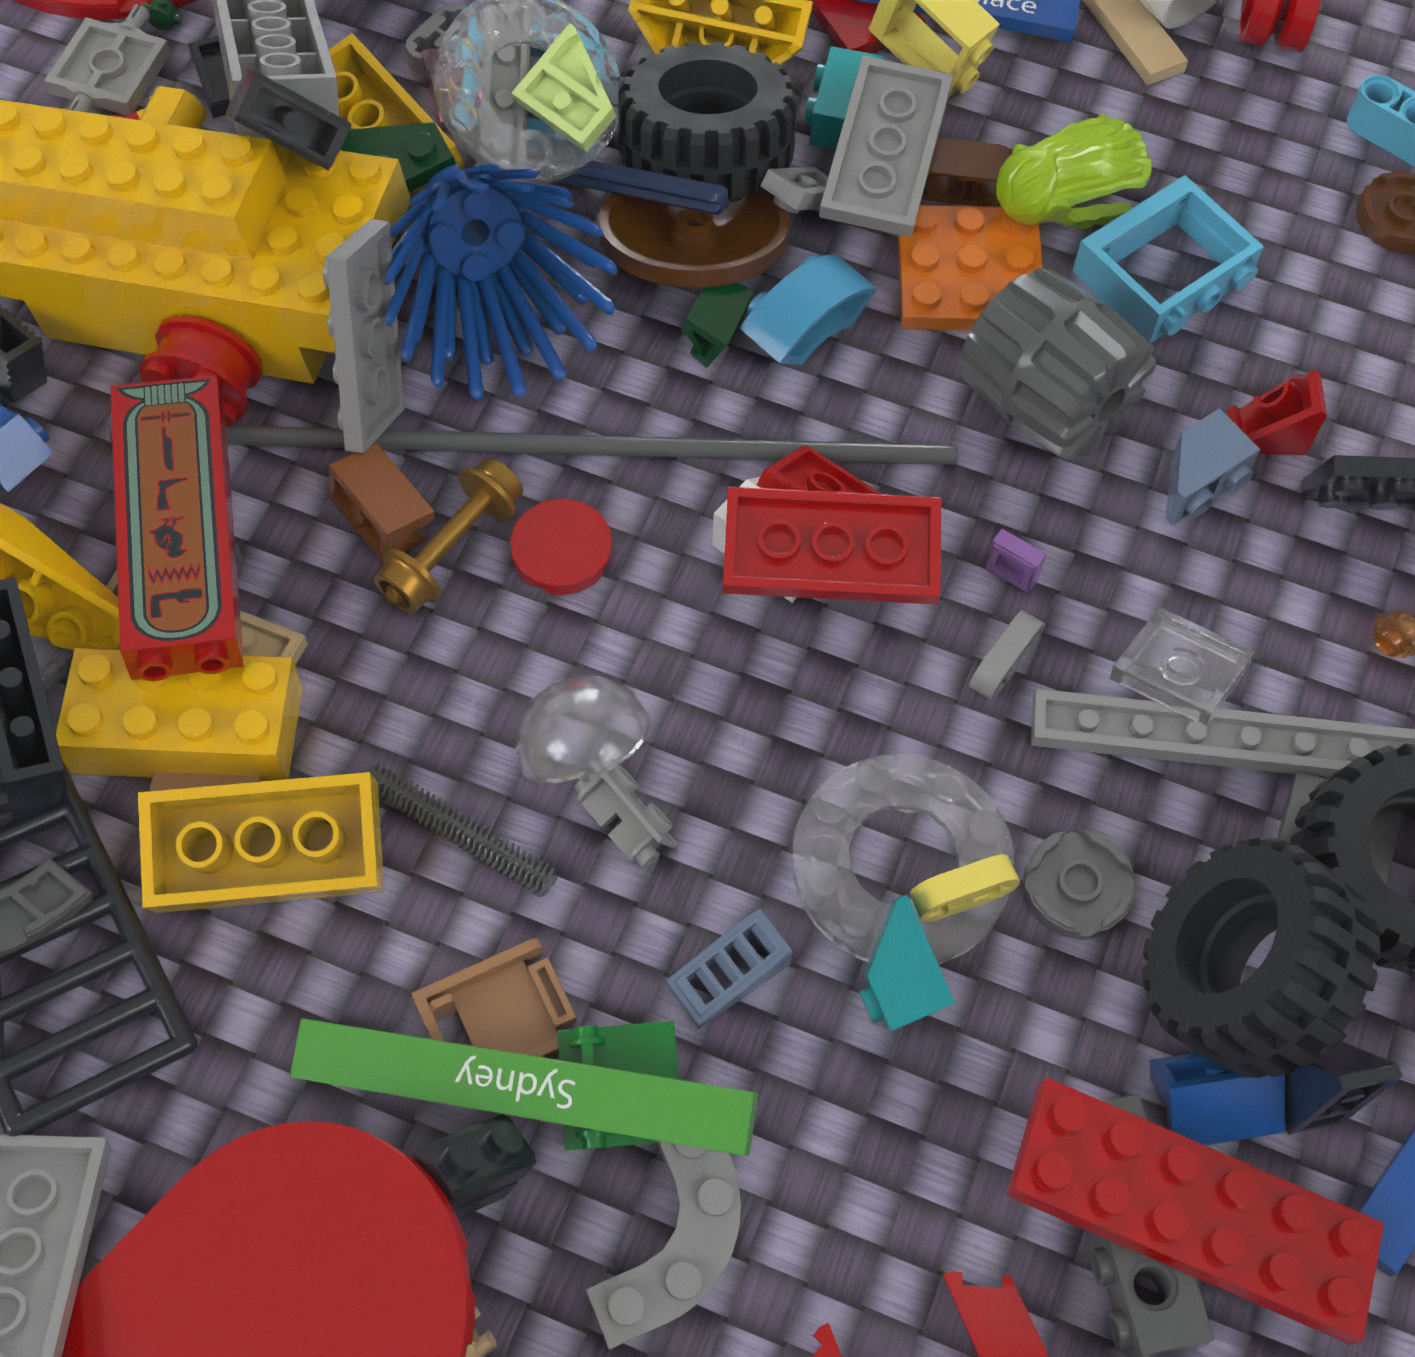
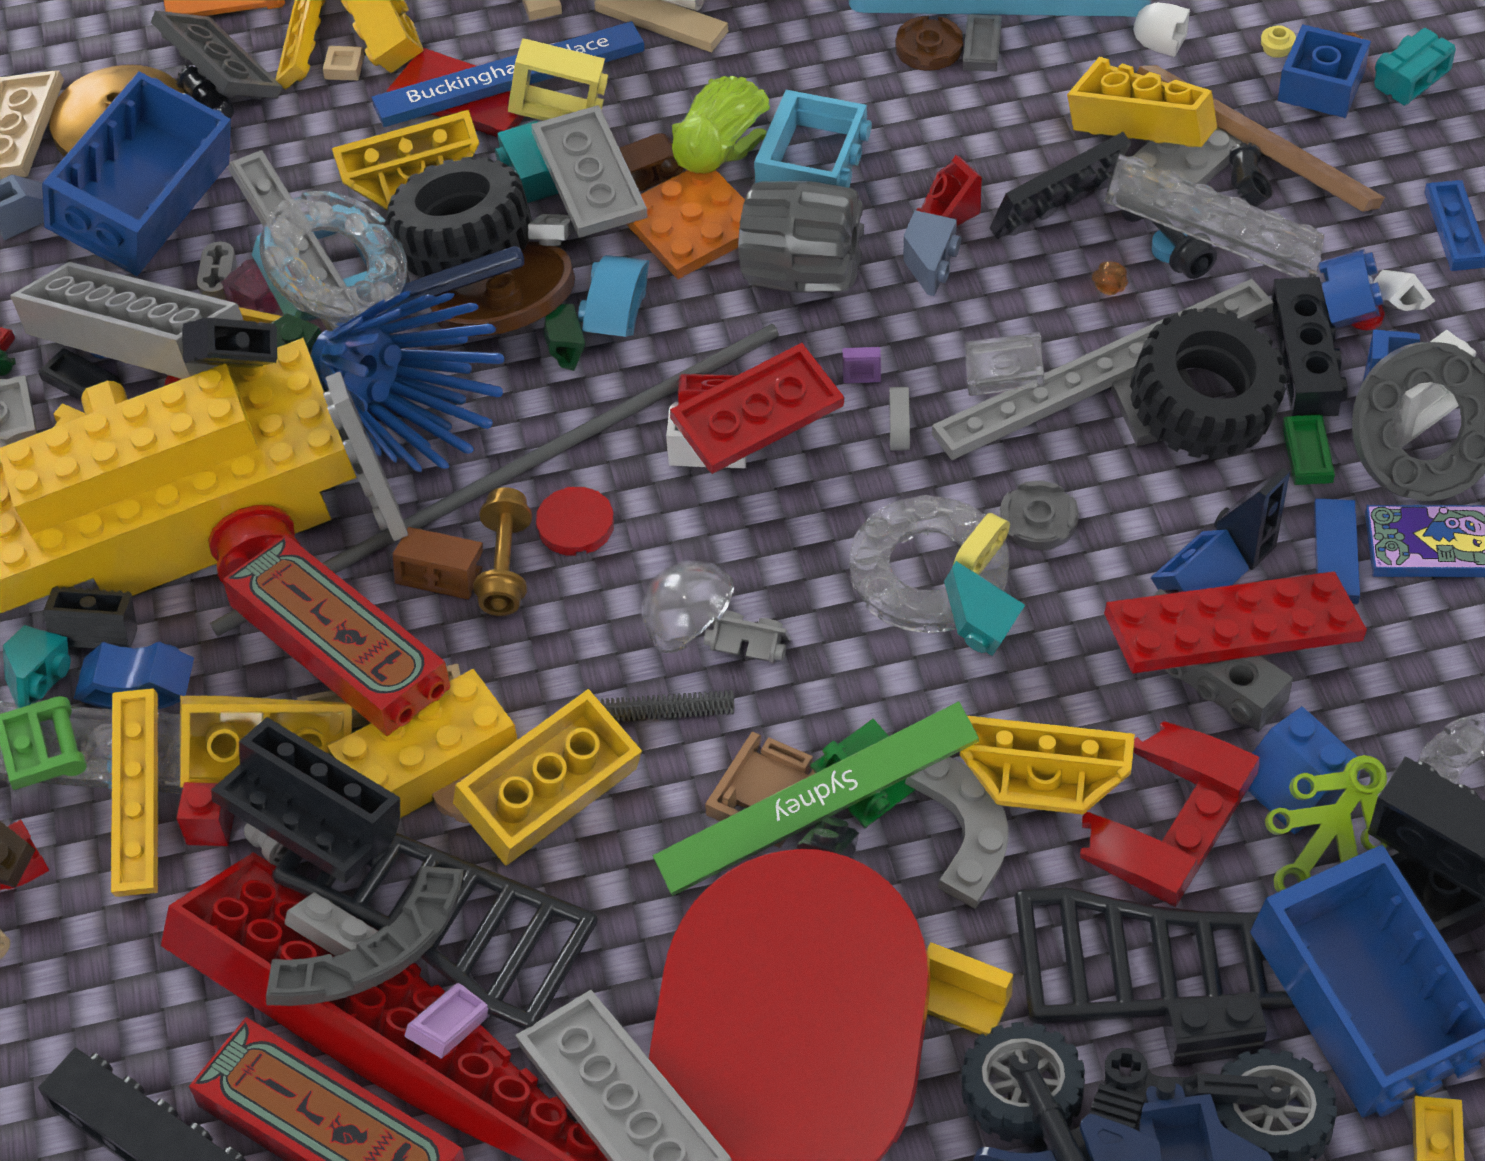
camera: 30 degrees left, 10 degrees down
yellowish green wing [511,23,617,153] -> none
sand blue slope [666,909,793,1029] -> none
black tyre [1142,838,1380,1078] -> none
none -> yellow wedge [960,716,1135,815]

